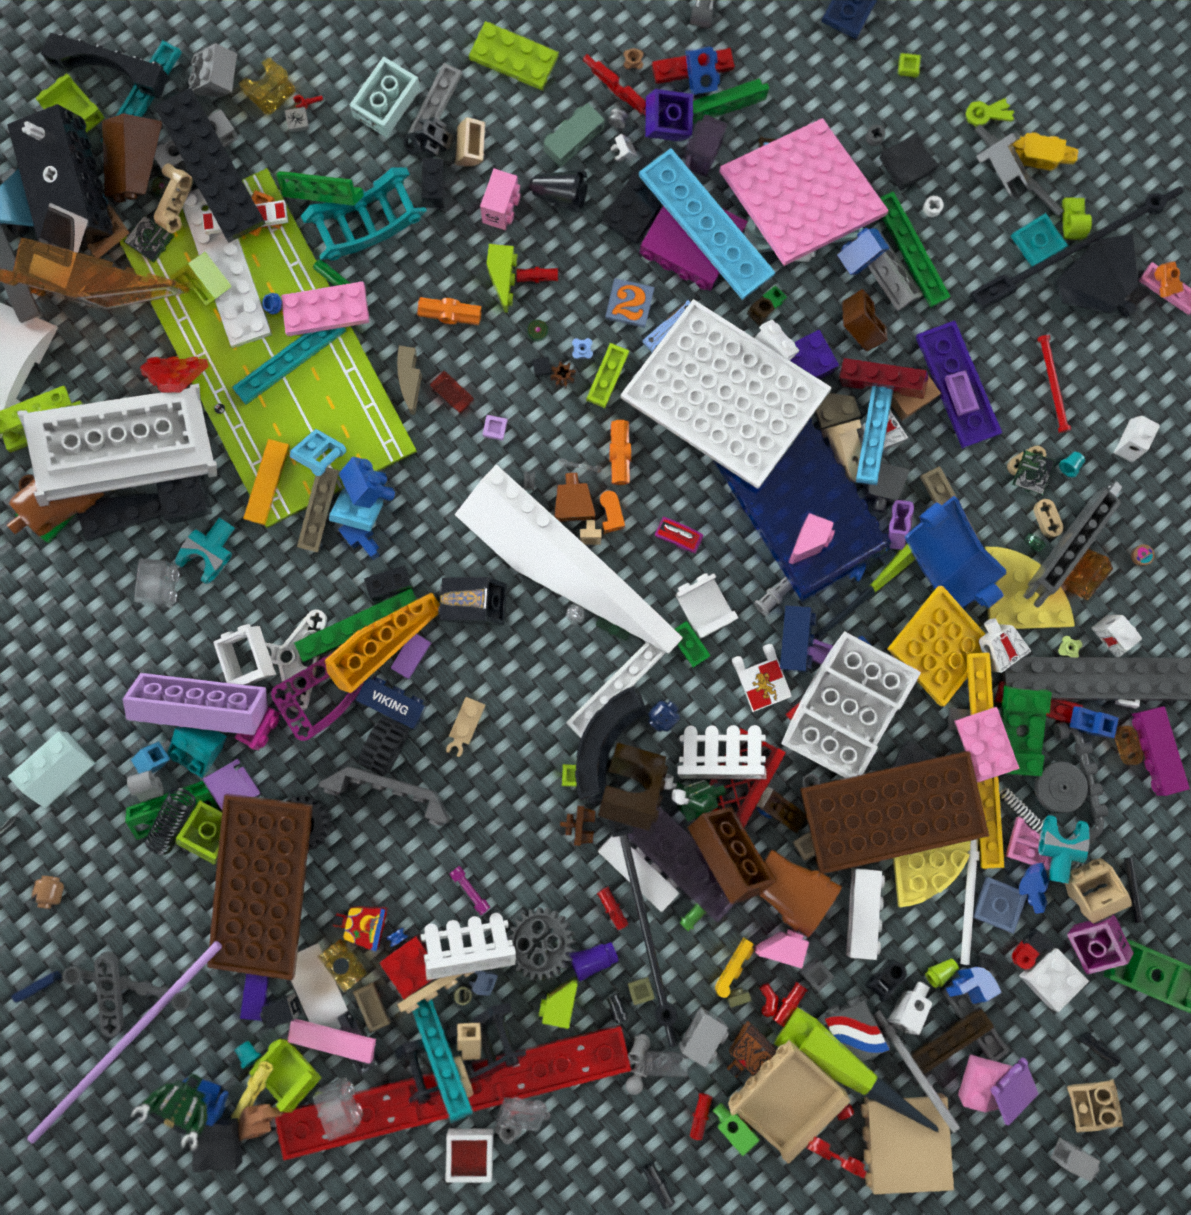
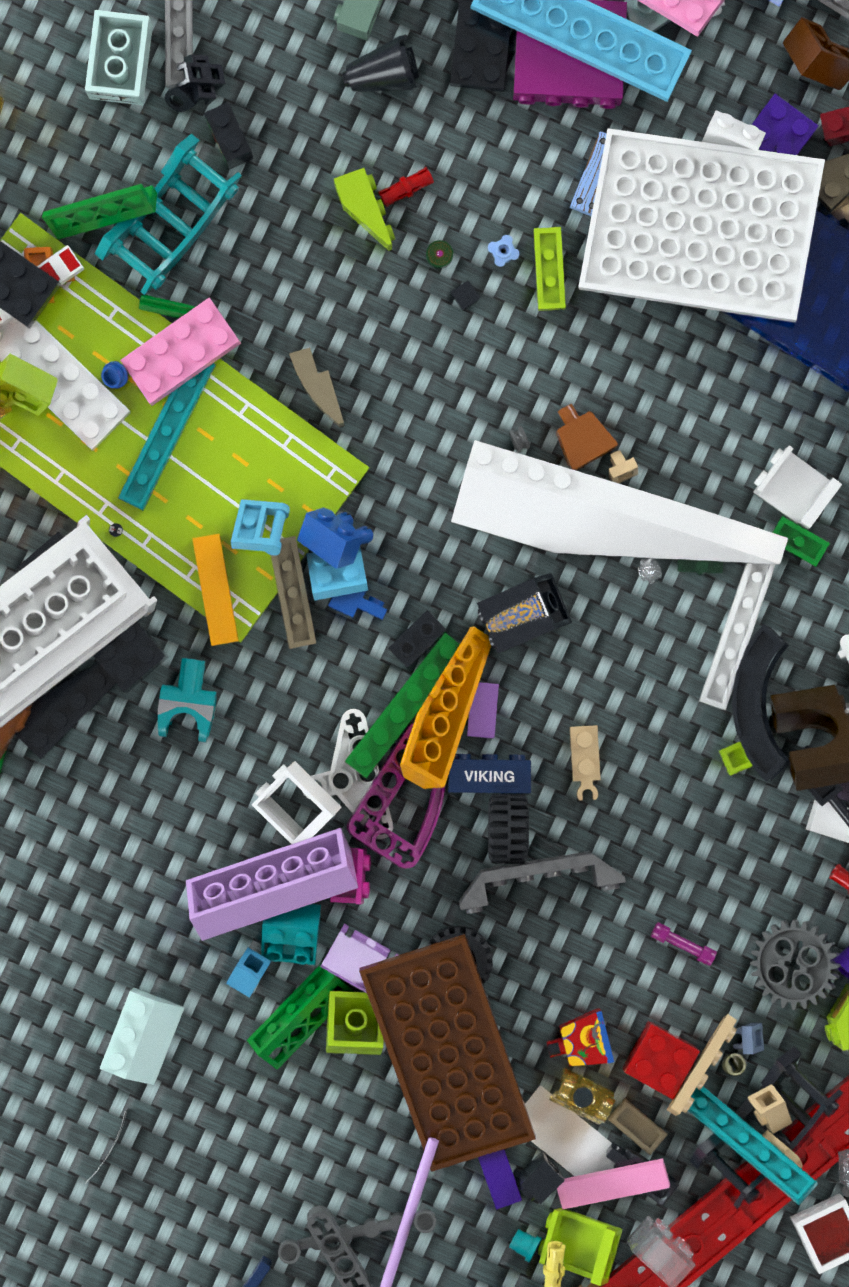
camera: 15 degrees left, 5 degrees up
medium nougat head [31,876,64,909] -> none
light grey axle [127,771,164,802] -> none
clear brick [134,558,179,609] -> none
red plate [140,356,209,392] -> none
black piece [145,788,196,855] -> none
light grey tile [285,107,309,133] -> none
red hand [293,95,323,109] -> none
blue bush [386,927,408,947] -> none
orange piece [417,297,482,325] -> none
white fence [421,913,516,980] -> none
clear red tile [430,370,474,414] -> none
tan brick [455,117,485,166] -> none
bright pink brick [480,169,521,230] -> none
lavender plate [482,415,508,441] -> none
reddish brown gear [550,361,576,389] -> none
clear hinge [559,458,602,474] -> none
reddish brown hips [560,805,596,846] -> none
orange leg [599,491,625,534] -> none
sand blue tile [605,278,654,328] -> none
orange piece [610,420,631,485] -> none
dark blue head [648,700,680,732] -> none
slope [655,517,704,554] -> none
dark brown leg [747,286,788,327] -> none

